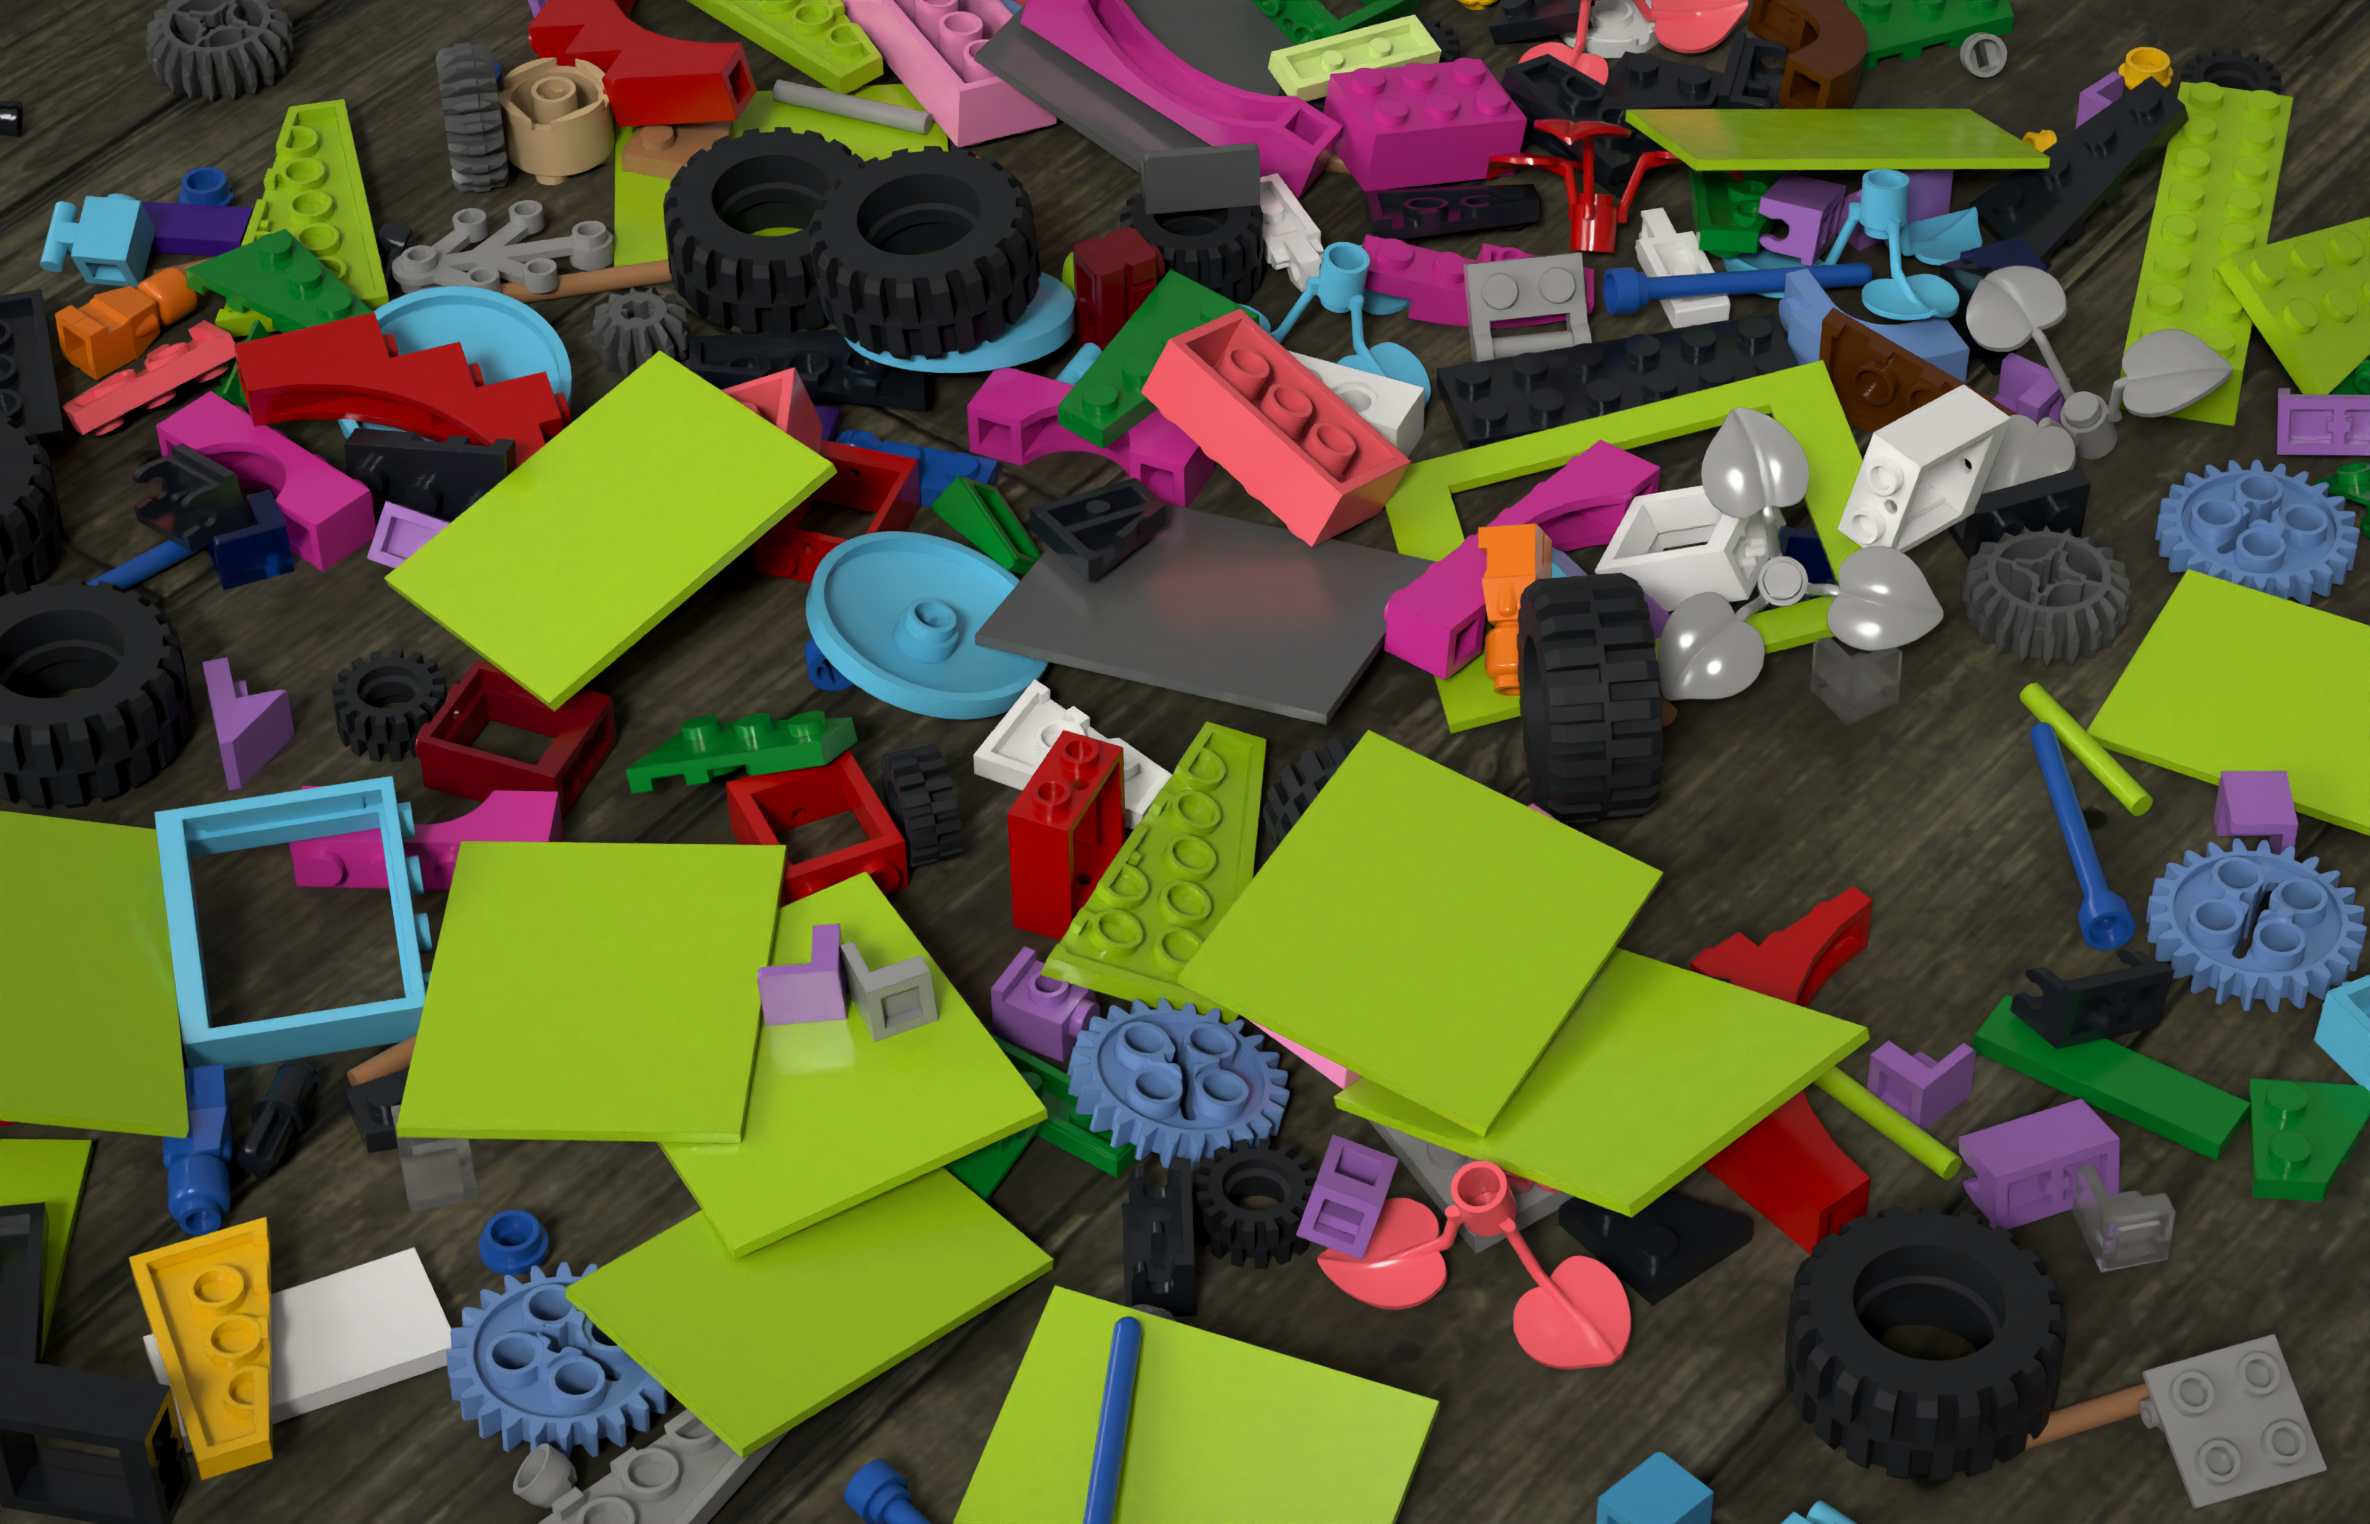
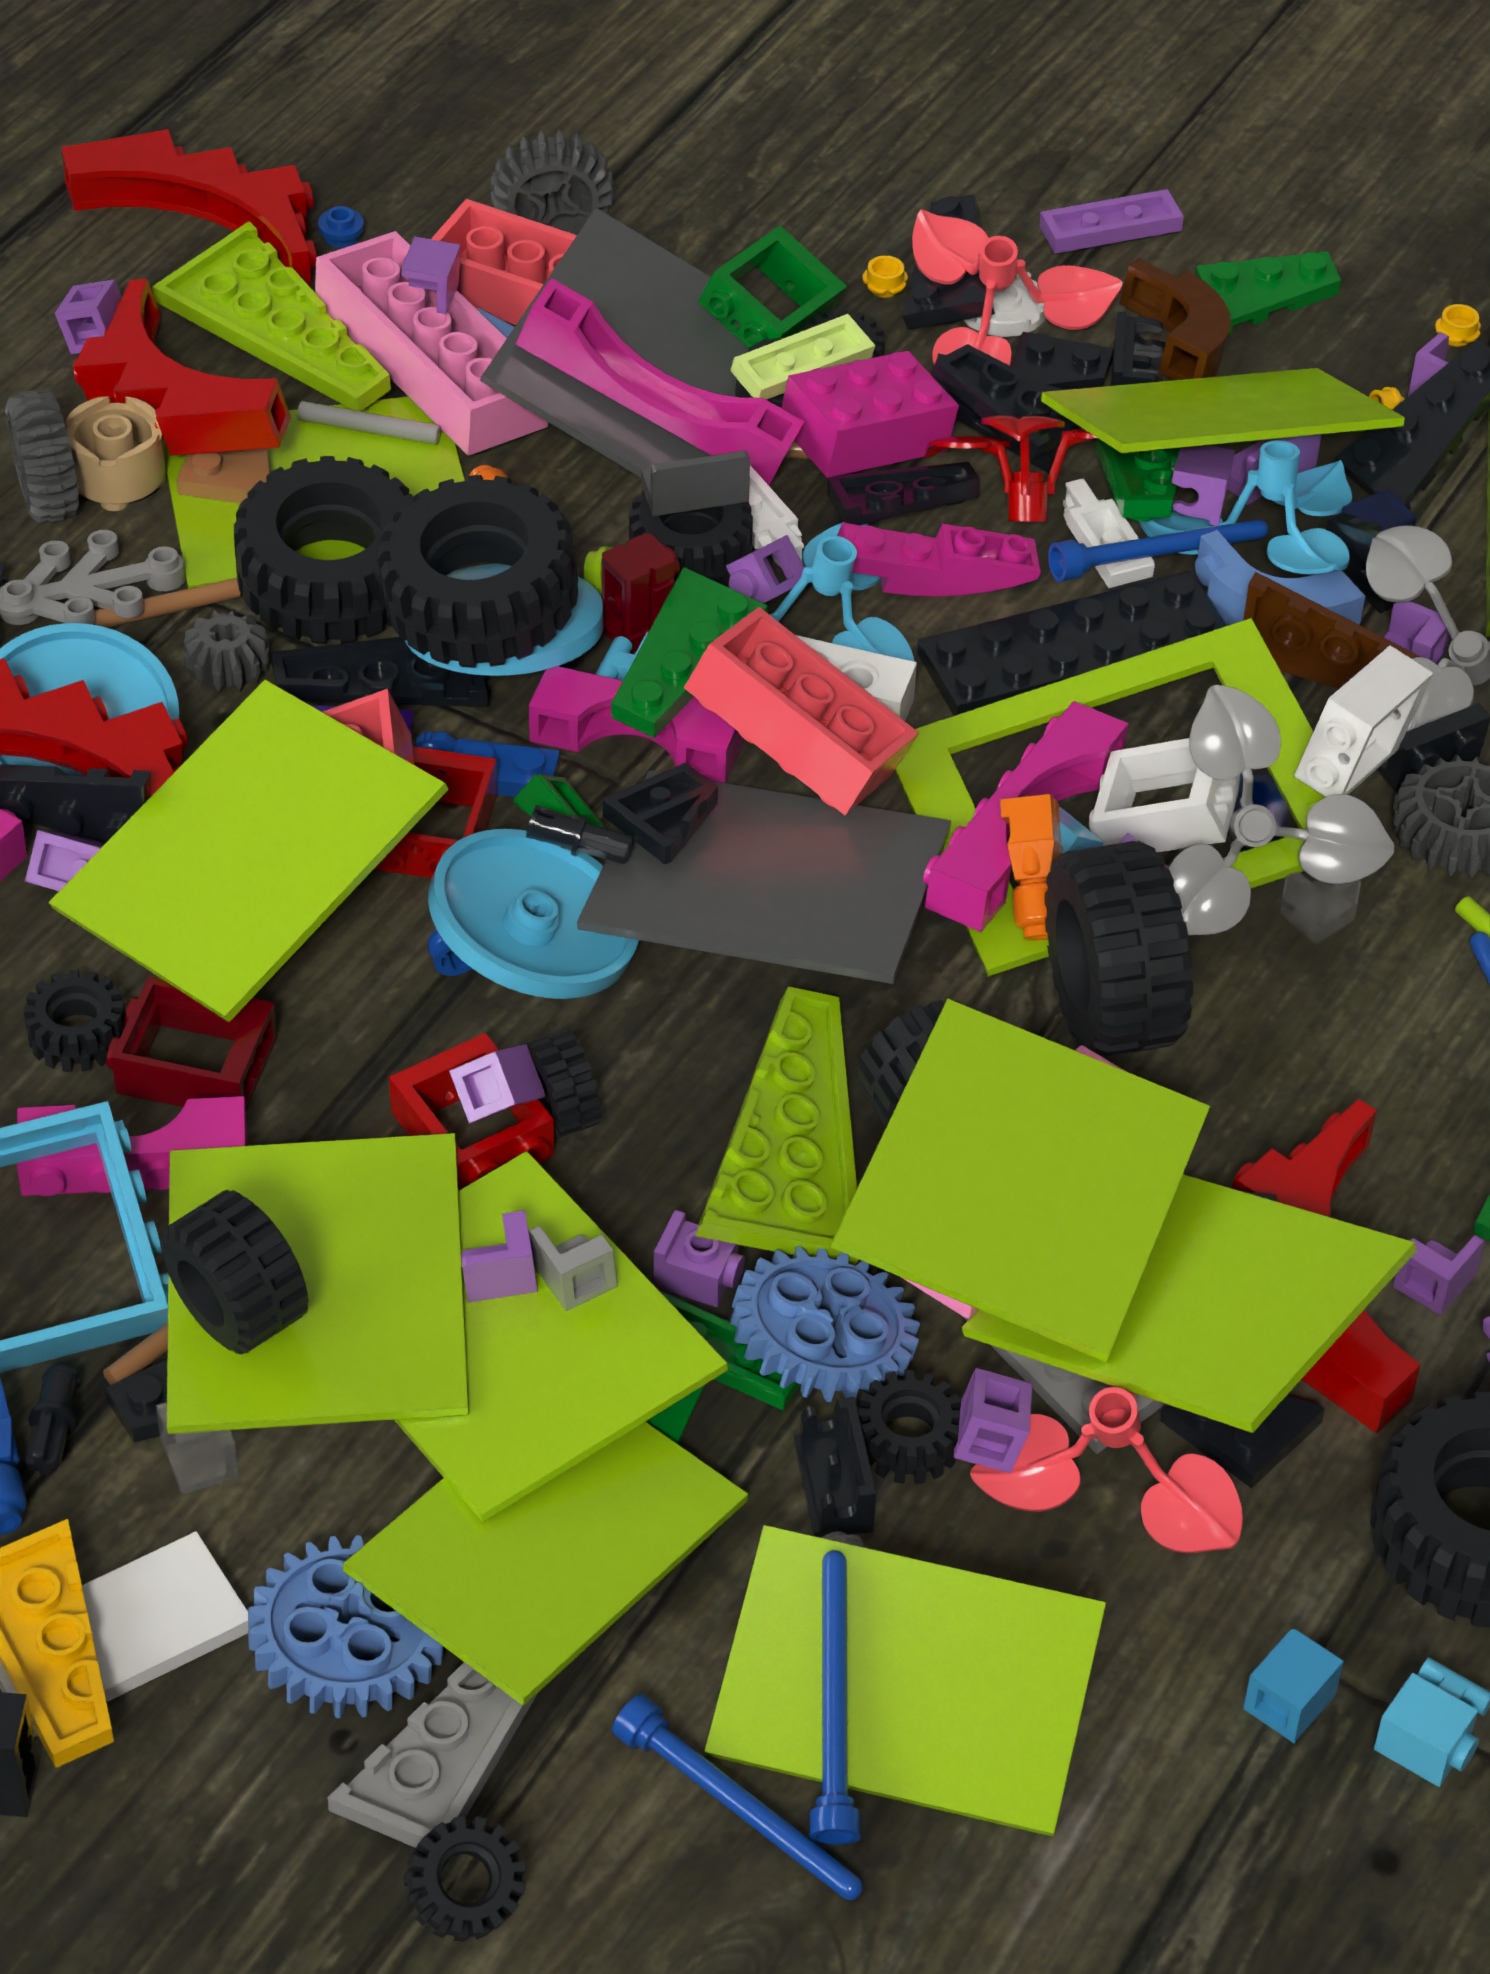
camera: 10 degrees left, 5 degrees up
blue plate [478,1210,549,1276] -> none
light grey hinge [513,1443,577,1509] -> none
green wing [626,711,858,794] -> none
white wing [973,679,1172,830] -> none
red window [1007,730,1126,941] -> none
light grey plate [1463,252,1592,362] -> none
lime bar [1812,1066,1962,1180] -> none
light grey hinge [1960,32,2007,78] -> none
none -> black tyre [161,1190,309,1355]
none -> medium lavender panel [449,1044,545,1124]
none -> black axle [526,805,634,864]
none -> medium lavender brick [726,535,804,603]

